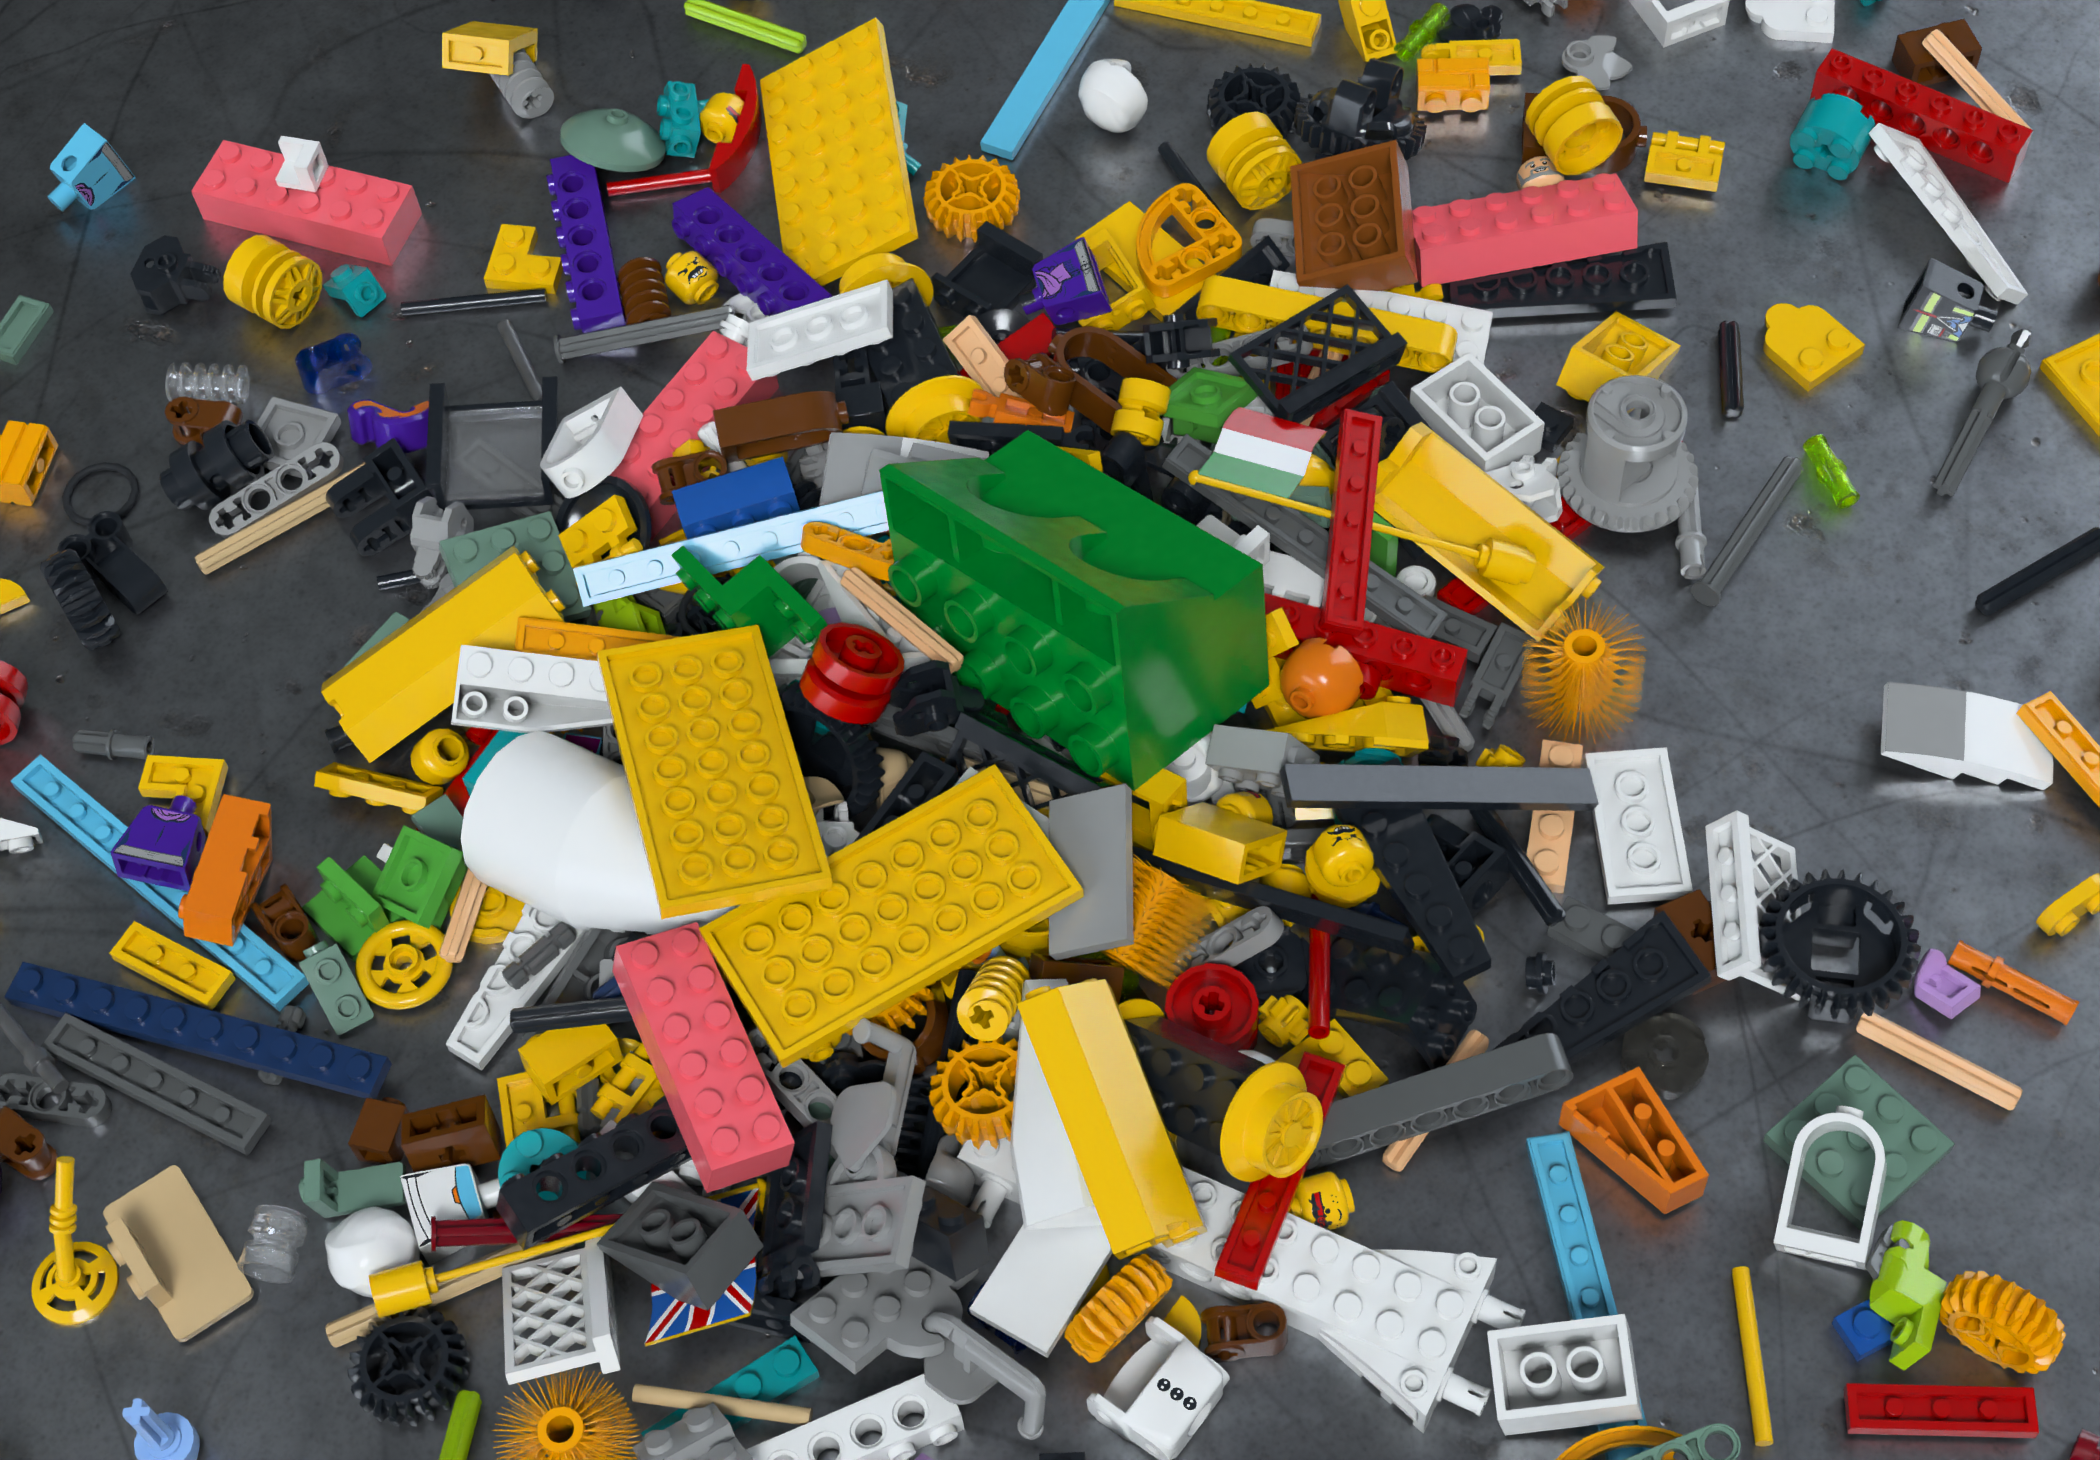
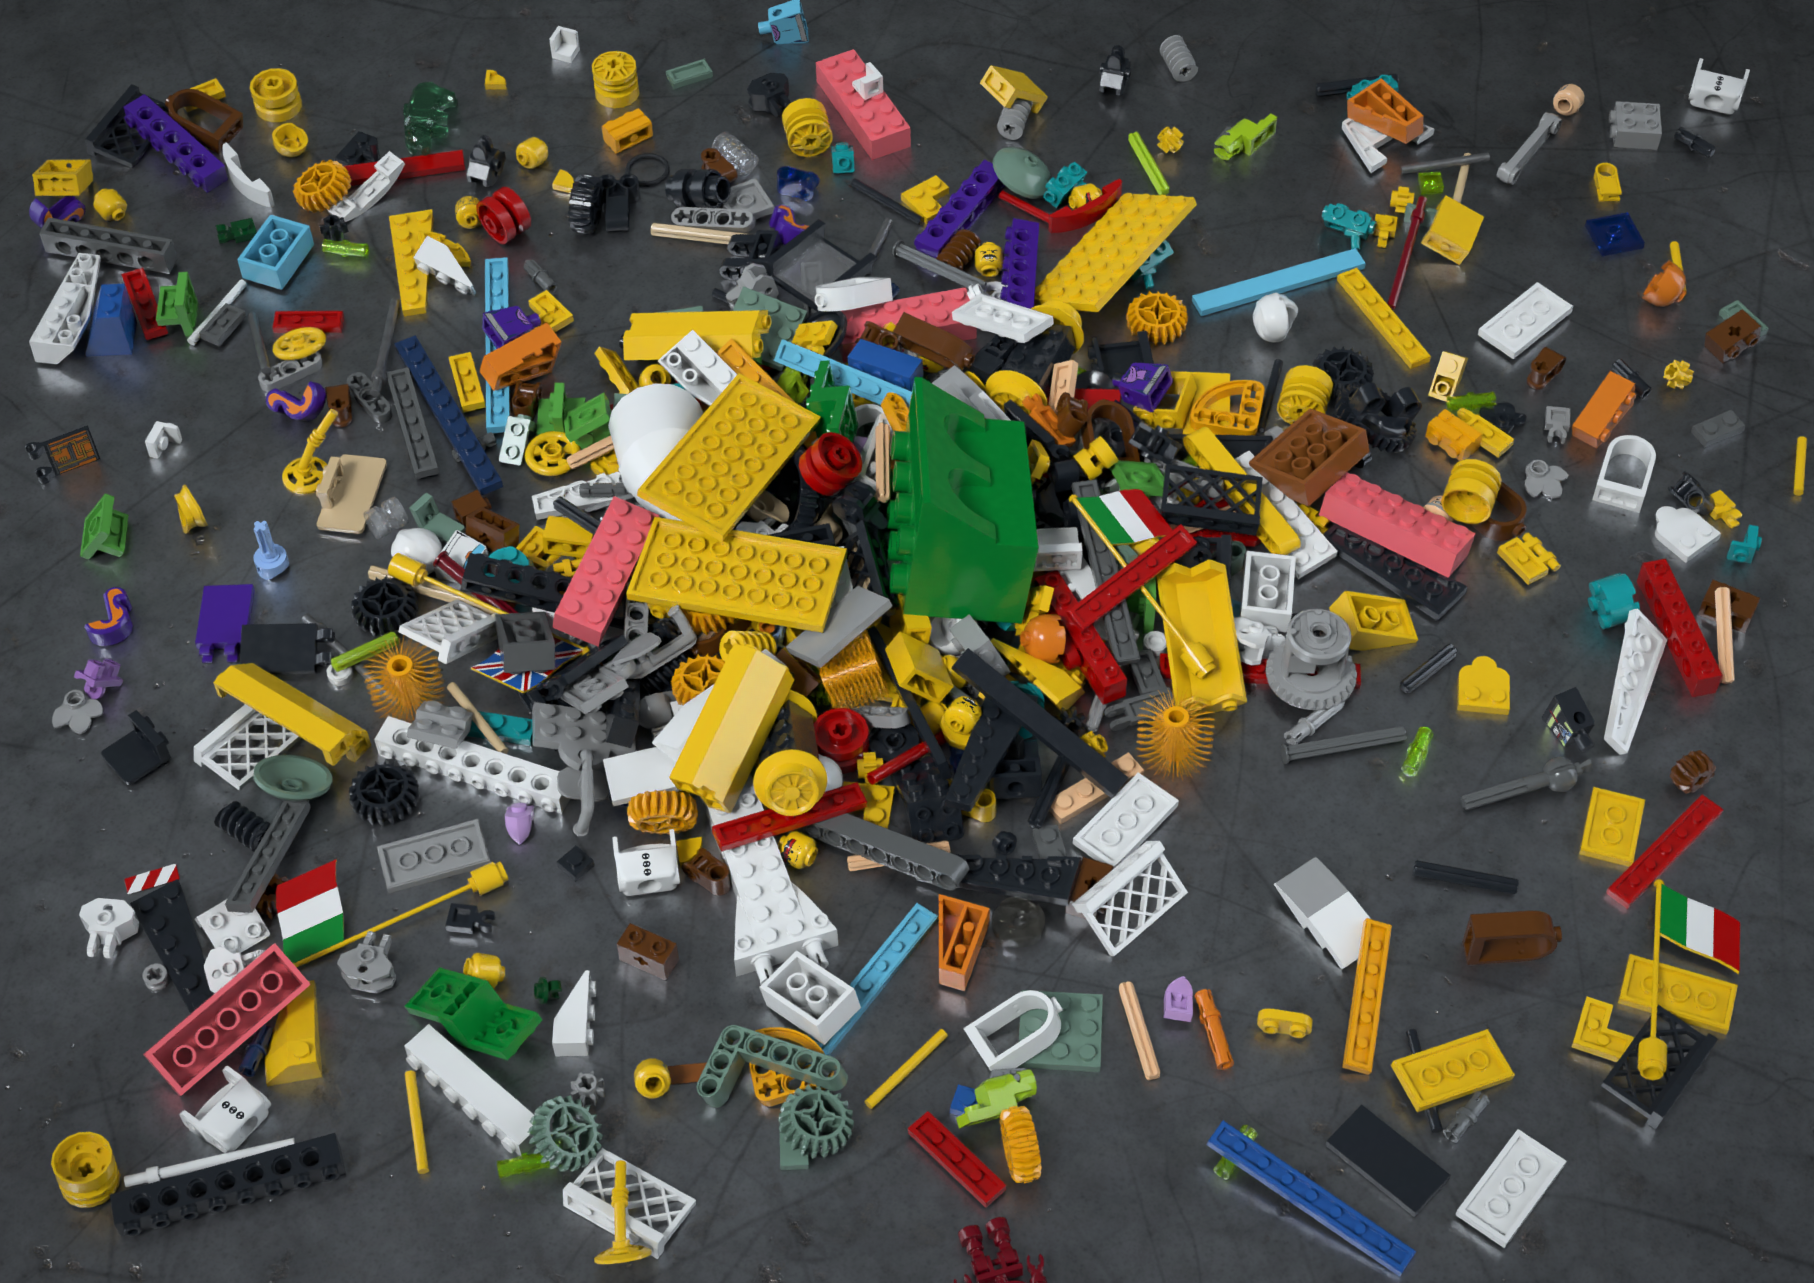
camera: 40 degrees right, 5 degrees down
black piece [1758,869,1921,1025] -> none

